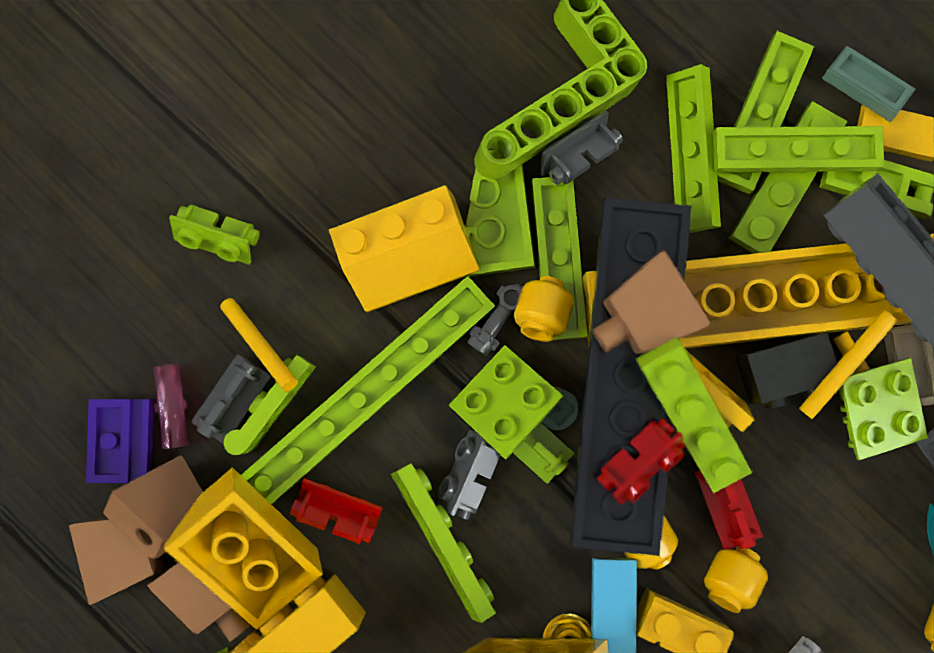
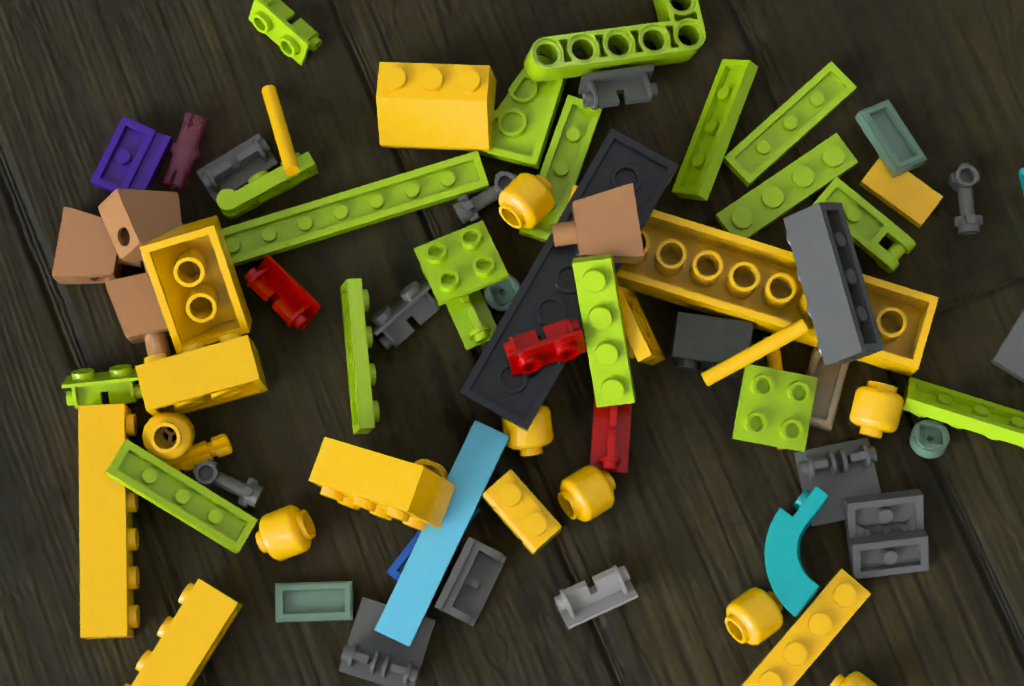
camera: 25 degrees right, 5 degrees down
lime plate [713,126,884,172] -> none

